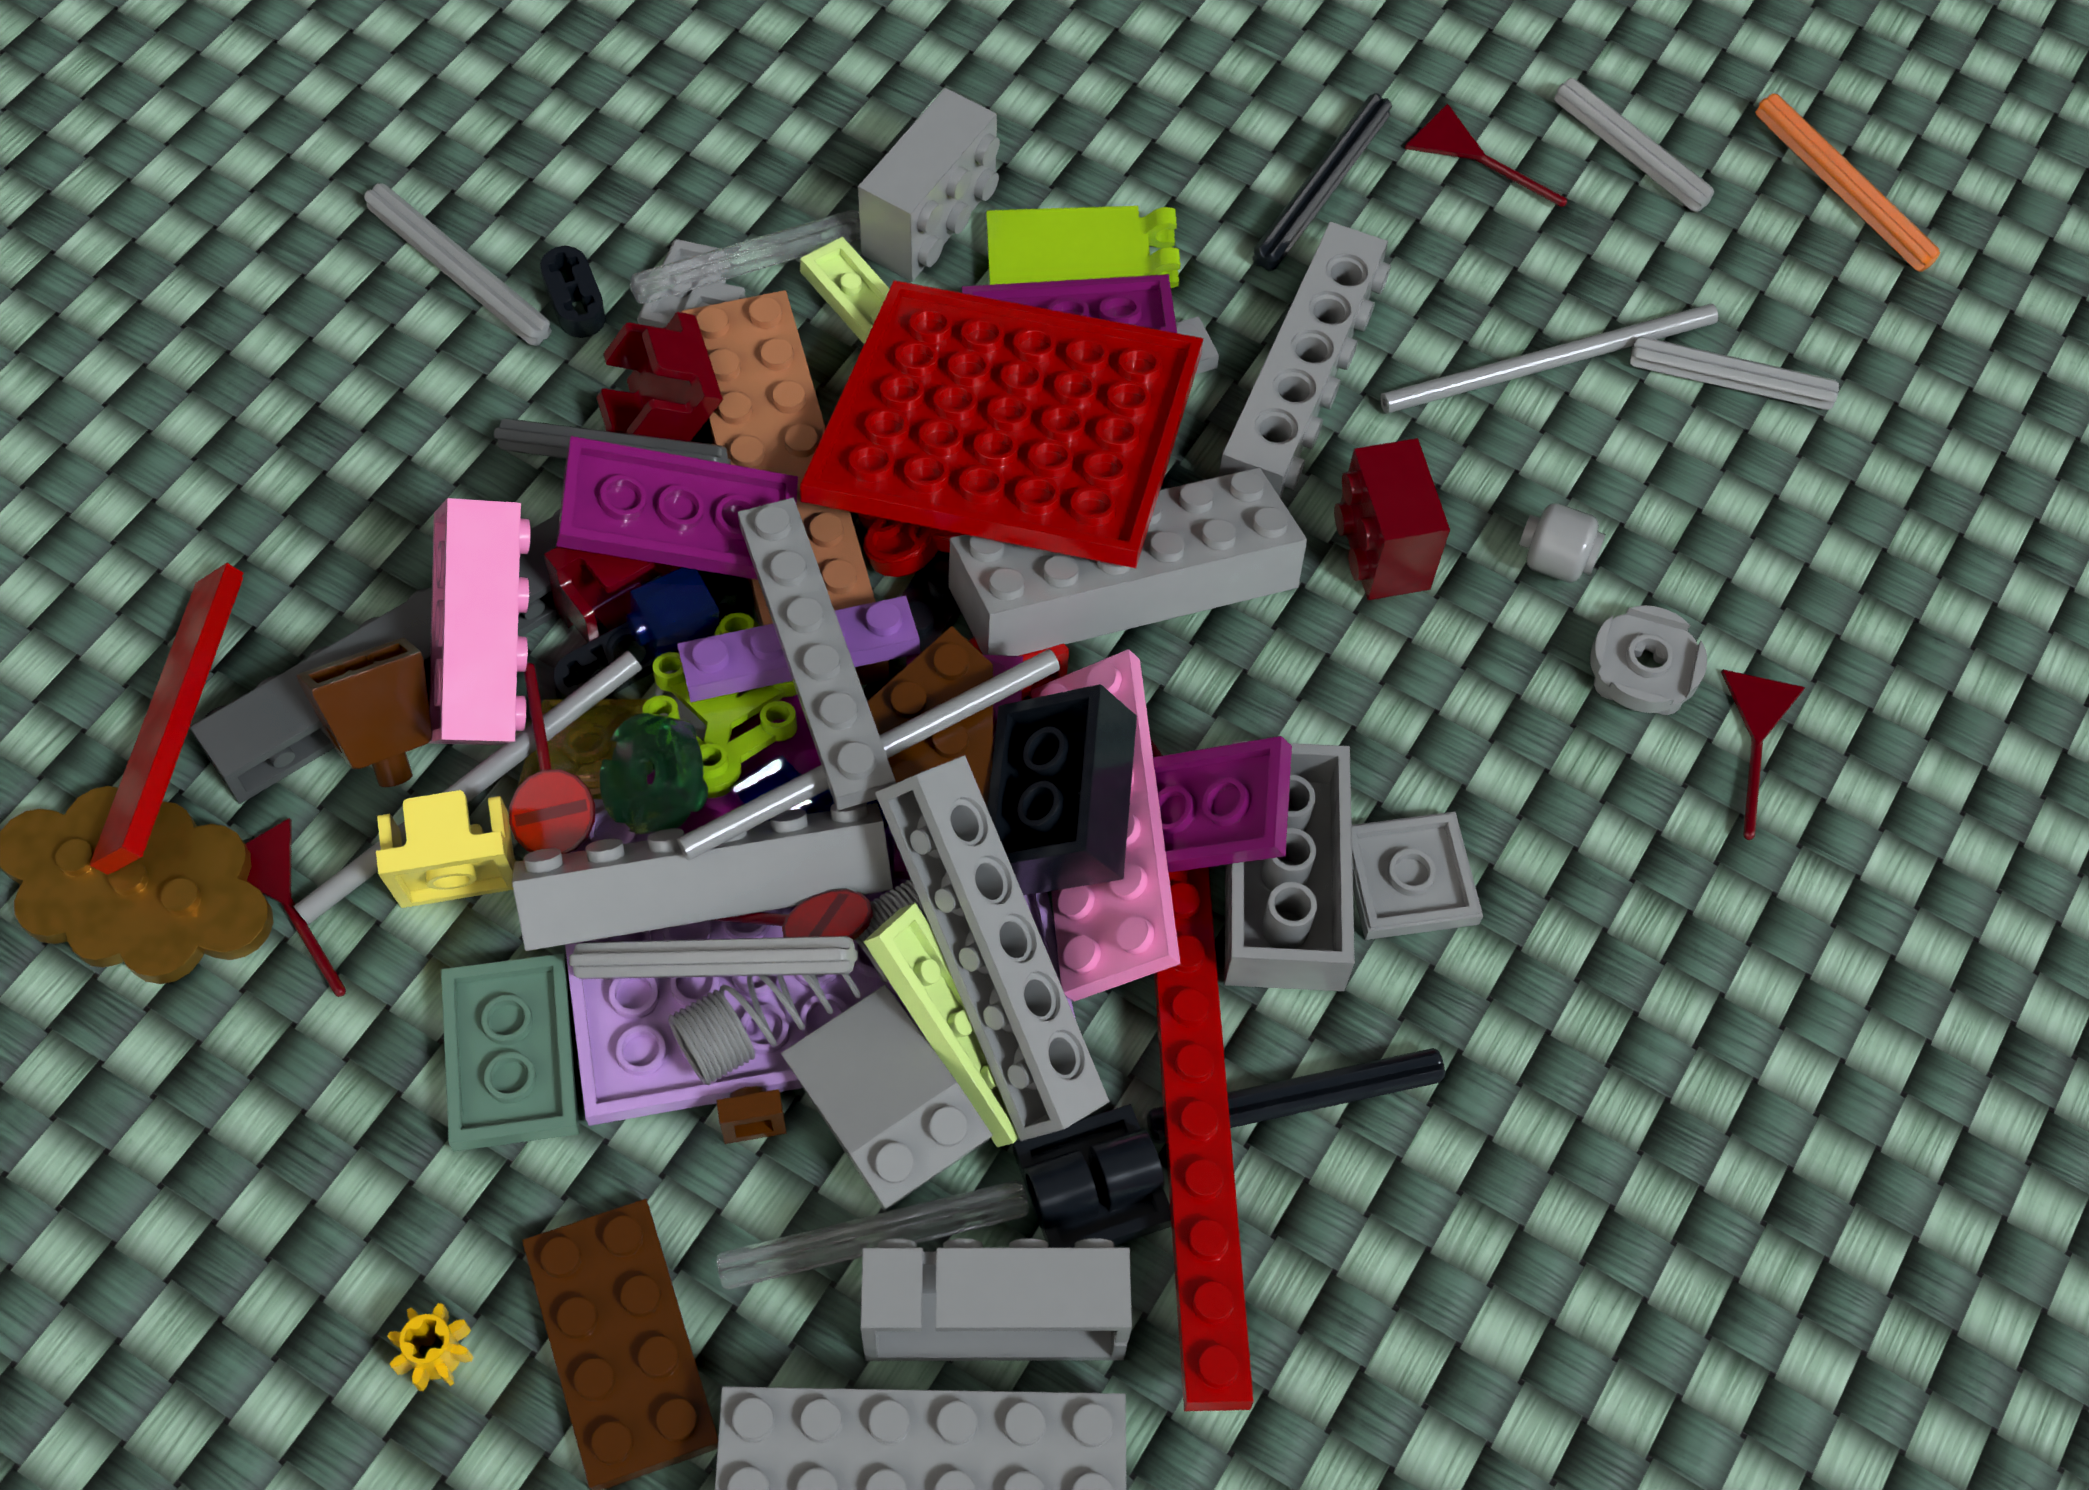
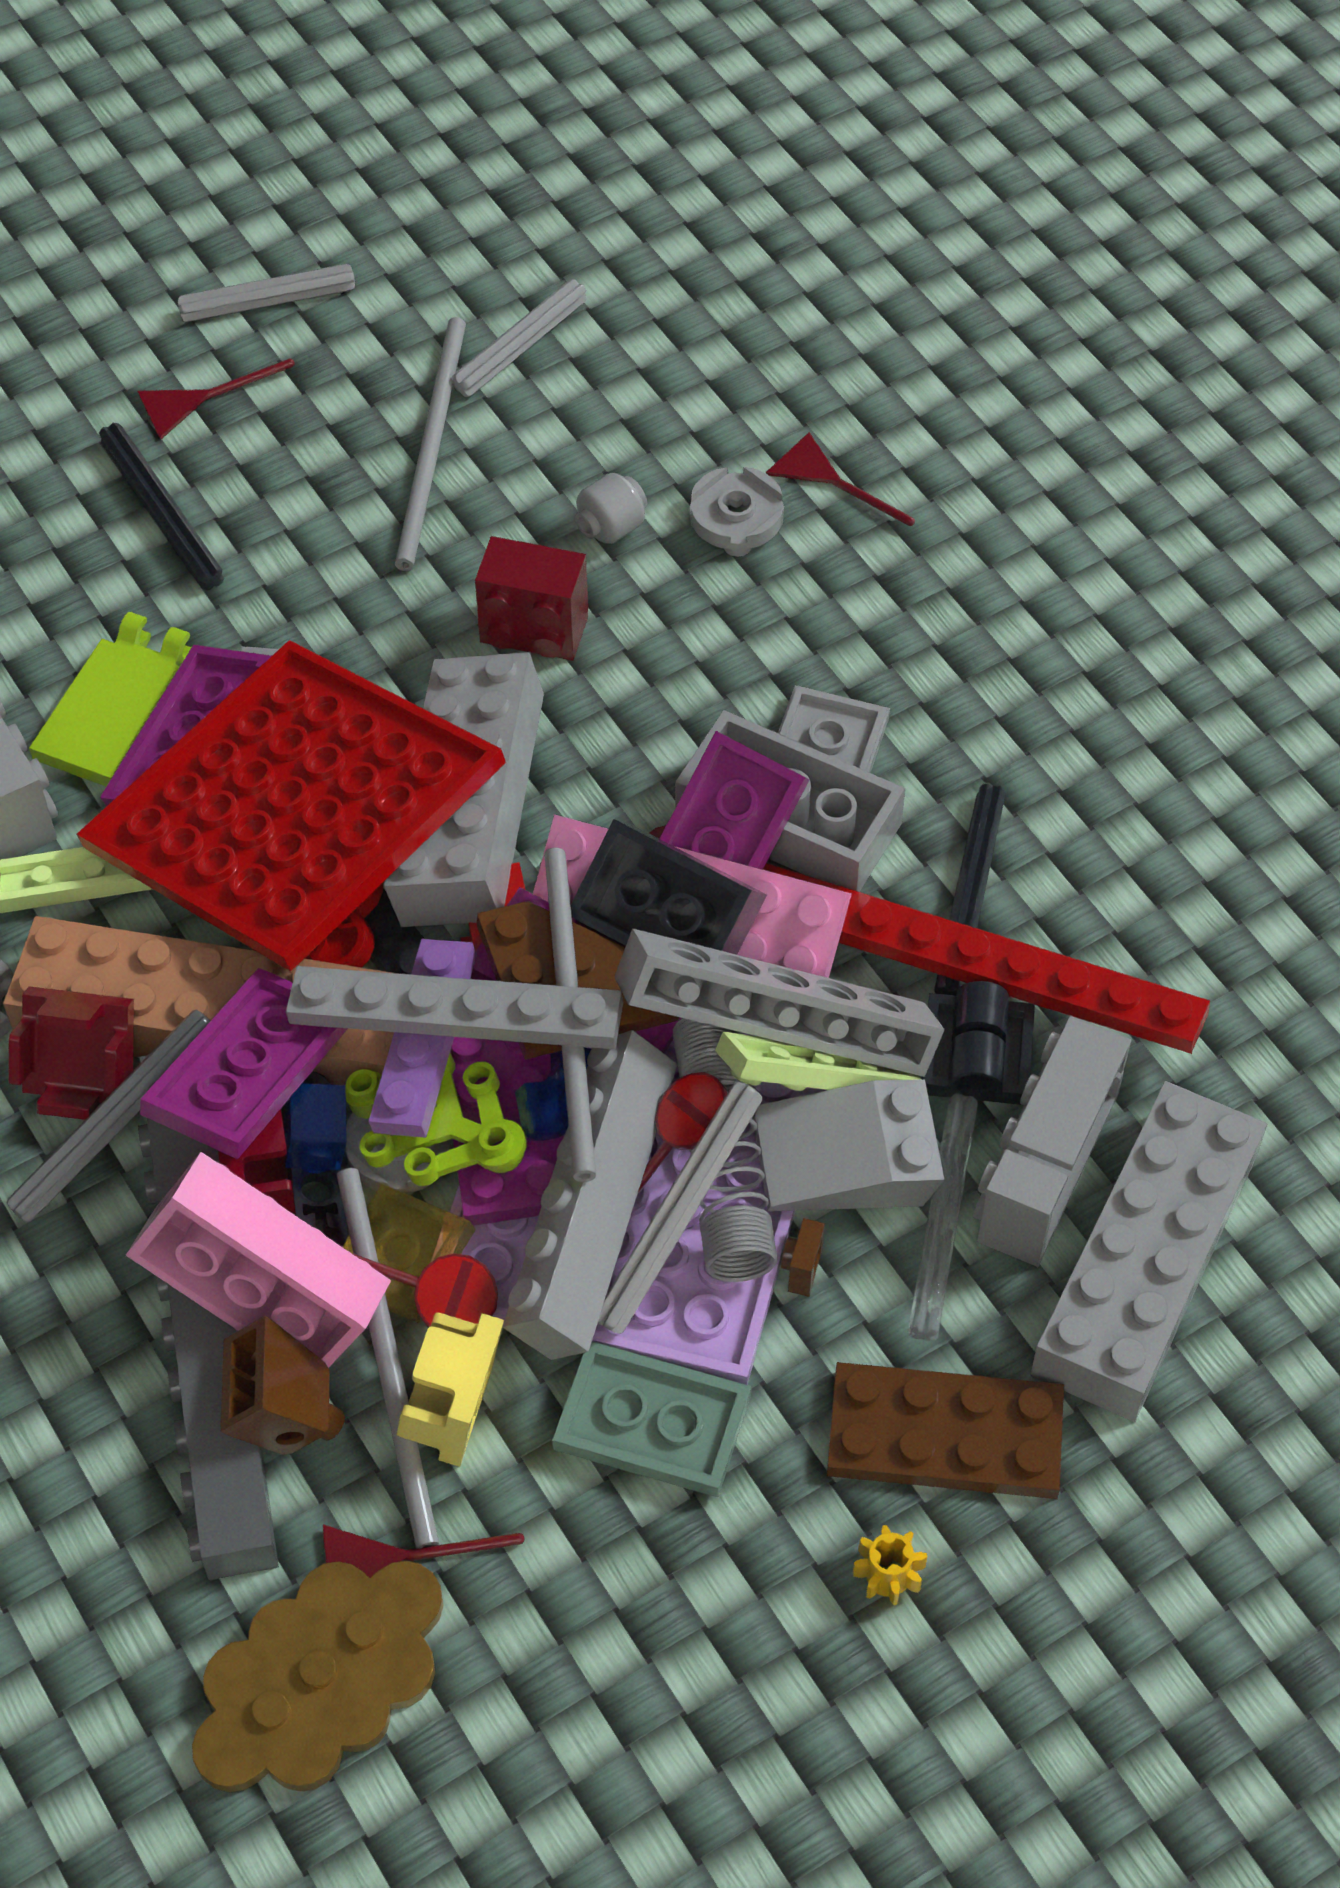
camera: 60 degrees left, 5 degrees down
red tile [89,563,244,875] -> none
clear green plate [600,713,708,835] -> none
light grey brick [1218,222,1391,498] -> none
orange axle [1755,93,1940,272] -> none

